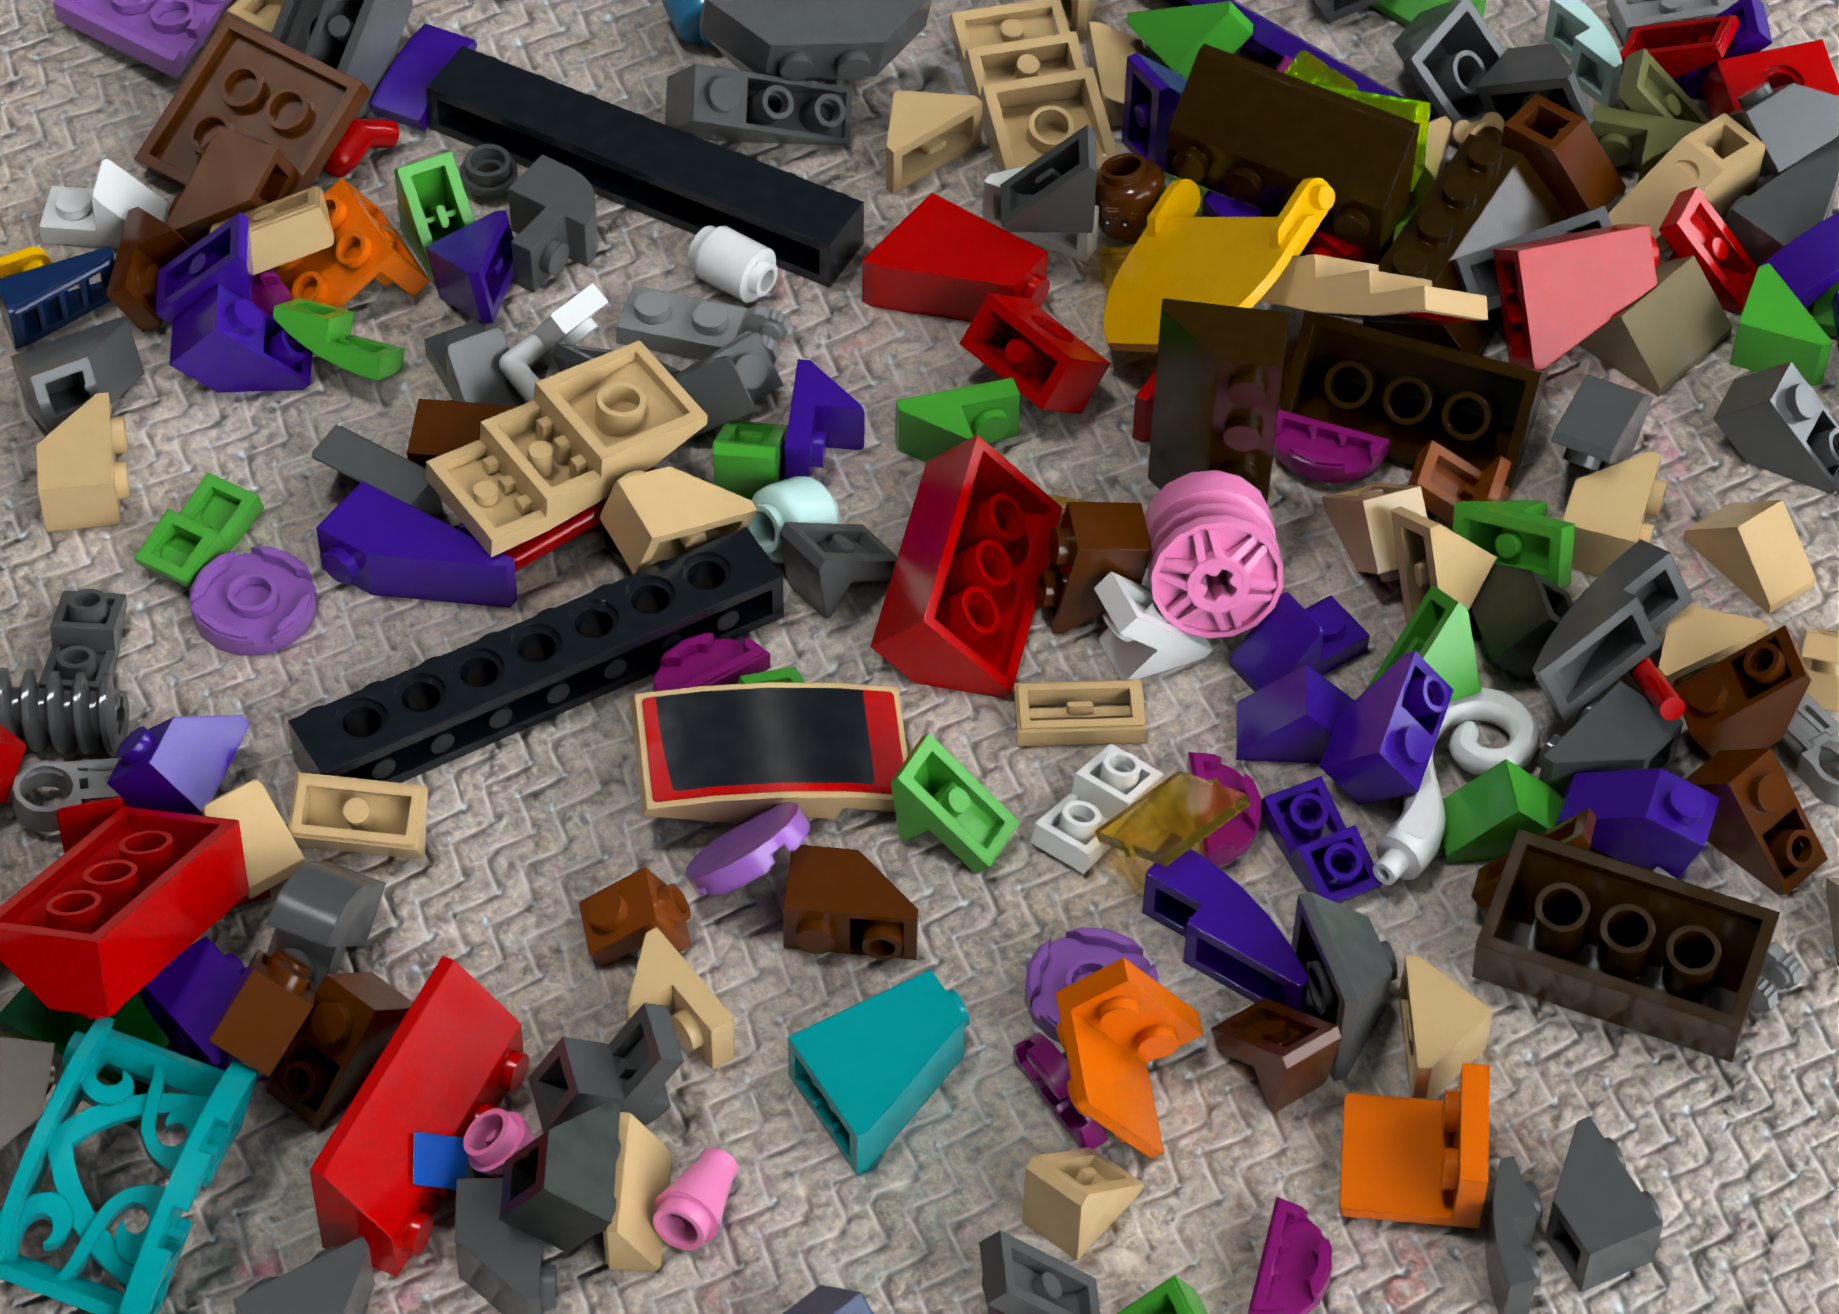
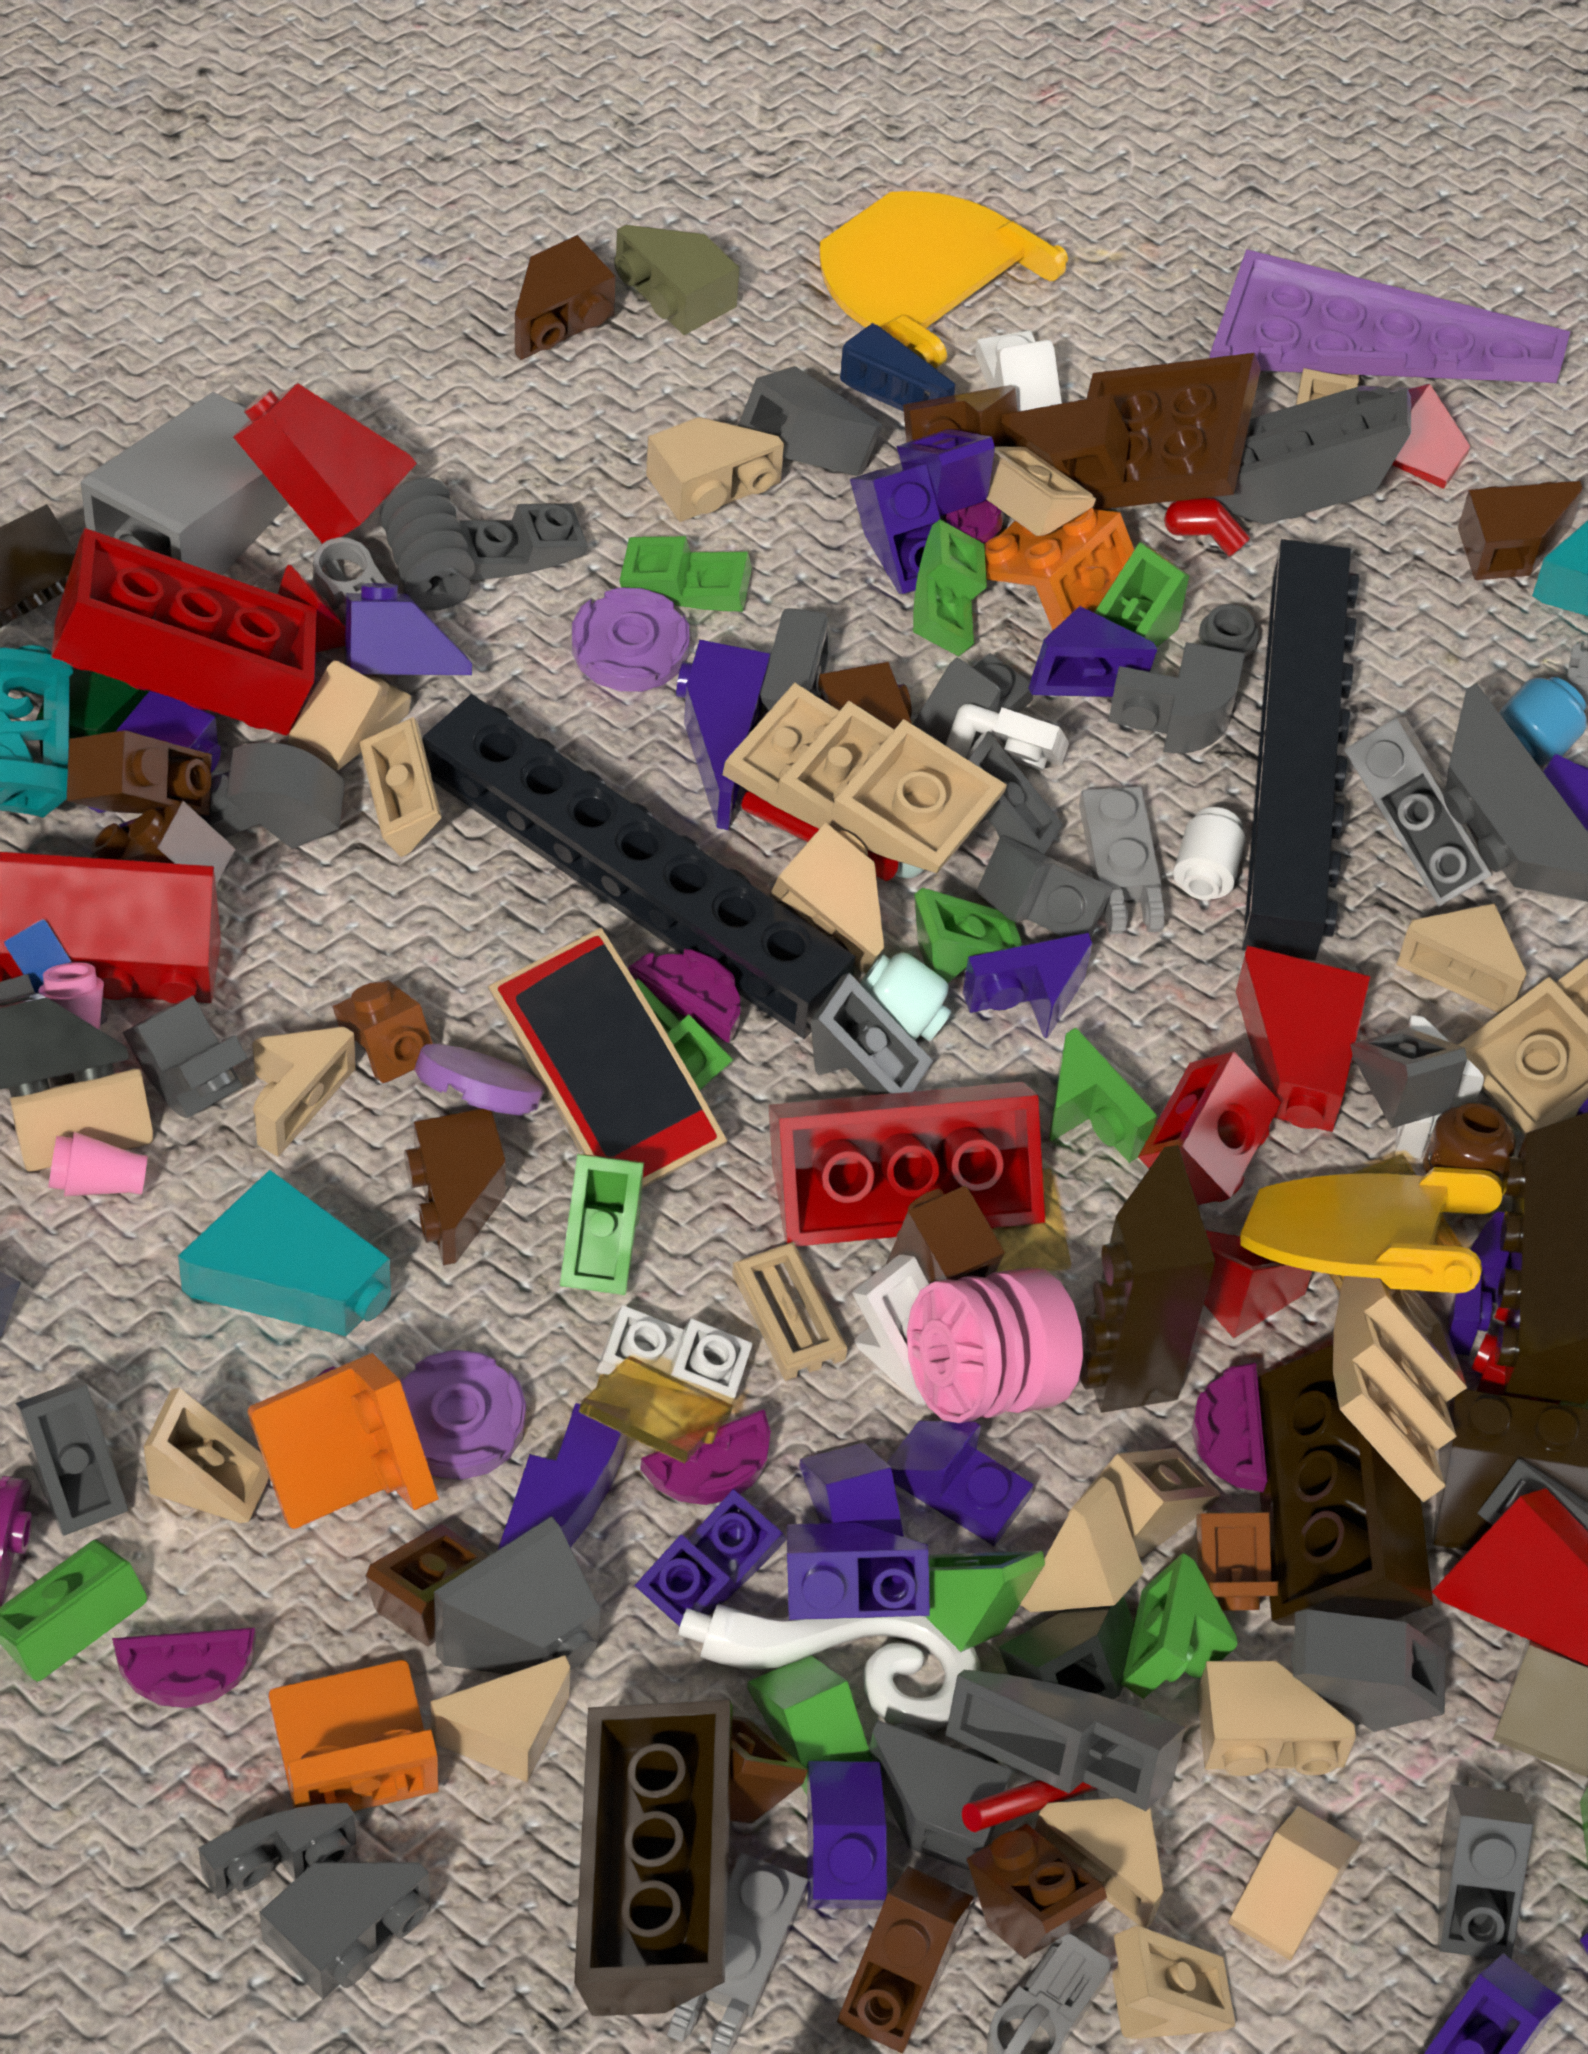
camera: 65 degrees right, 5 degrees up
dark purple slope [369,23,478,131] -> none

